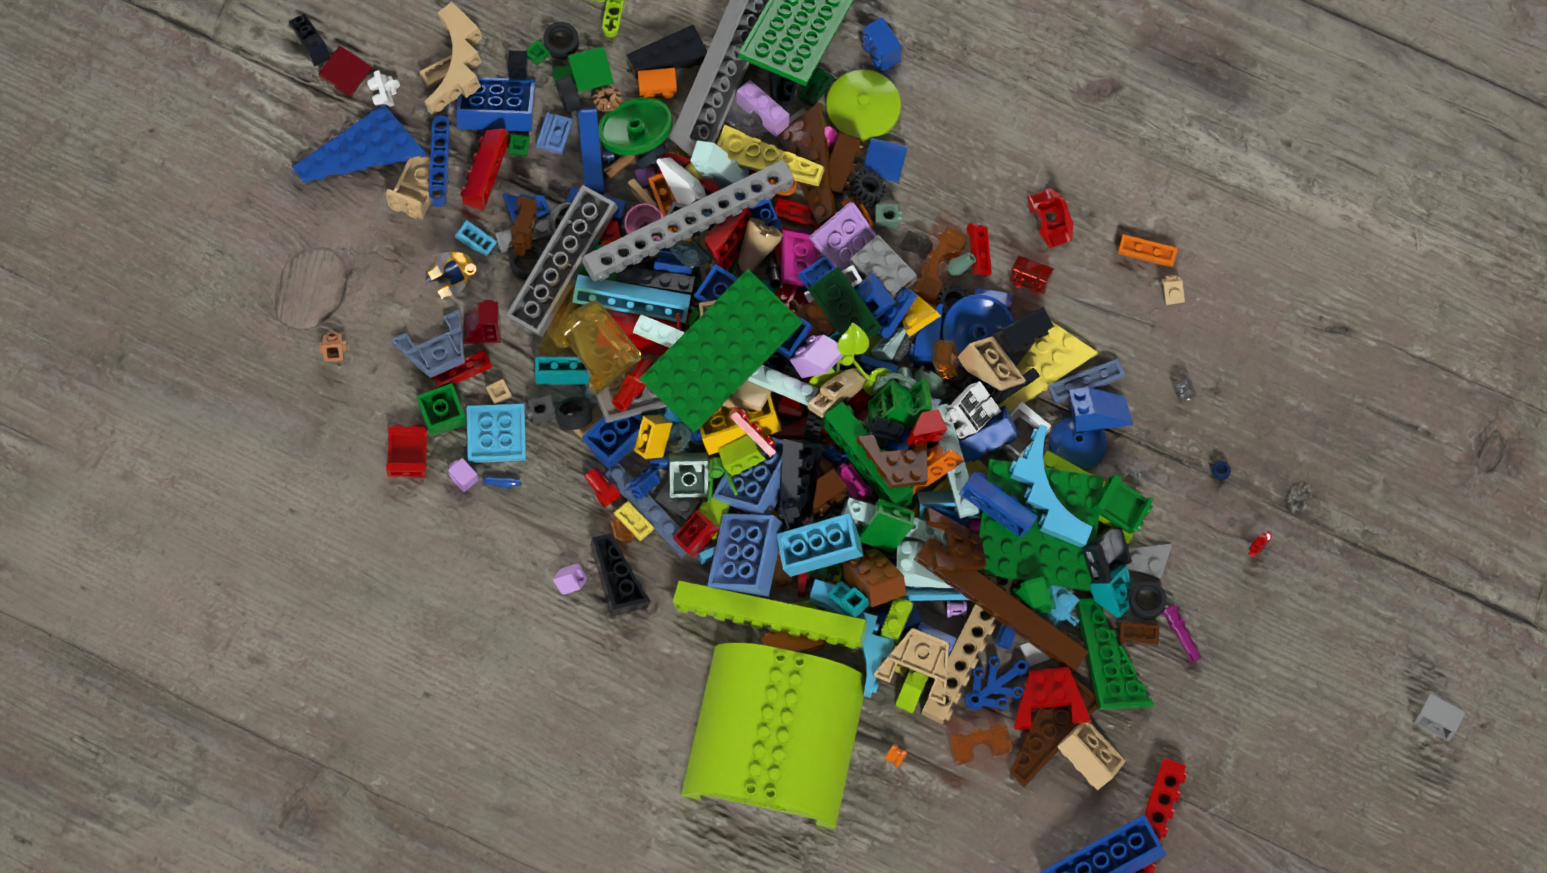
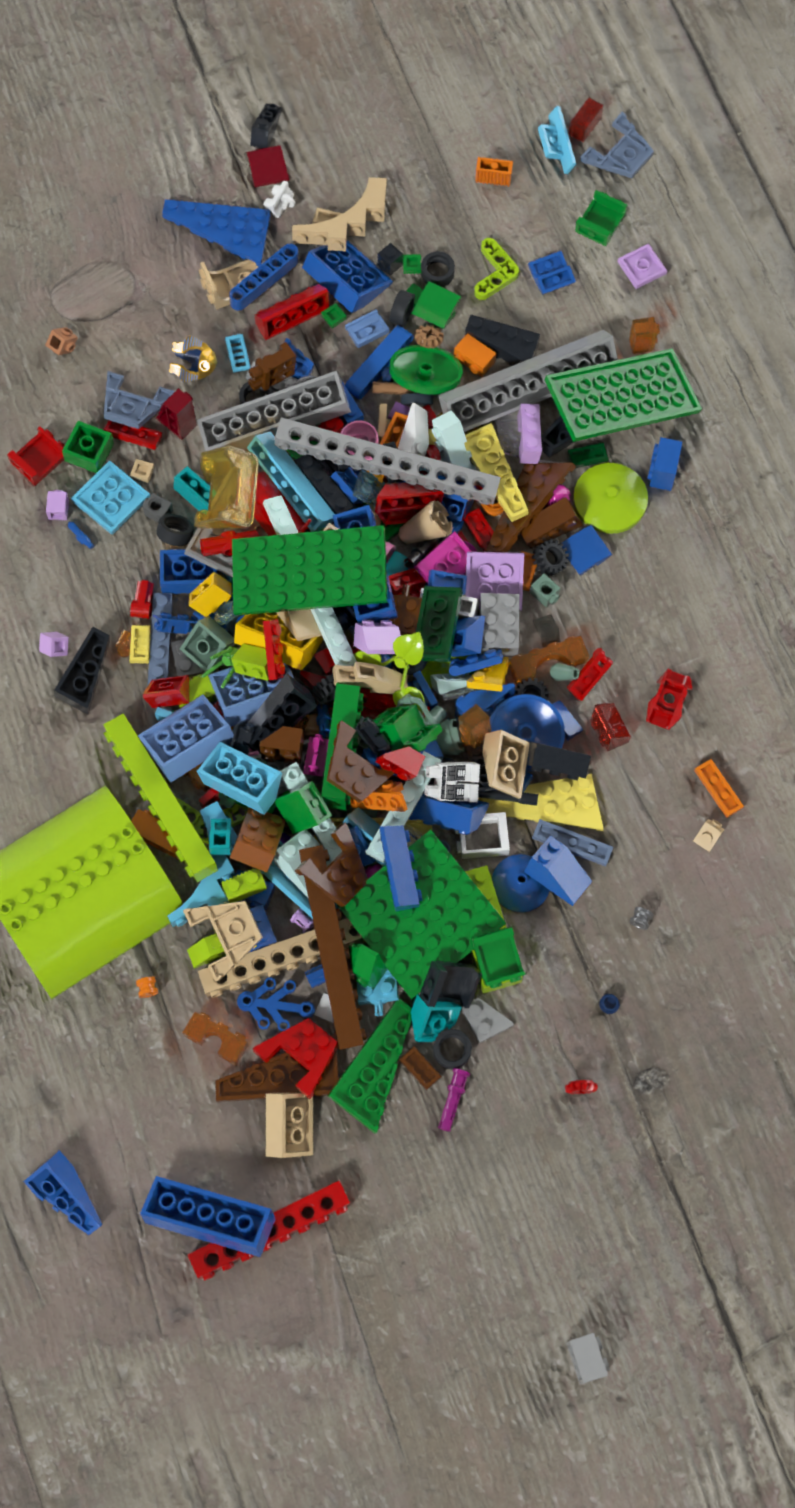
camera: 45 degrees right, 0 degrees up
medium azure arch [1009,424,1092,548] -> none

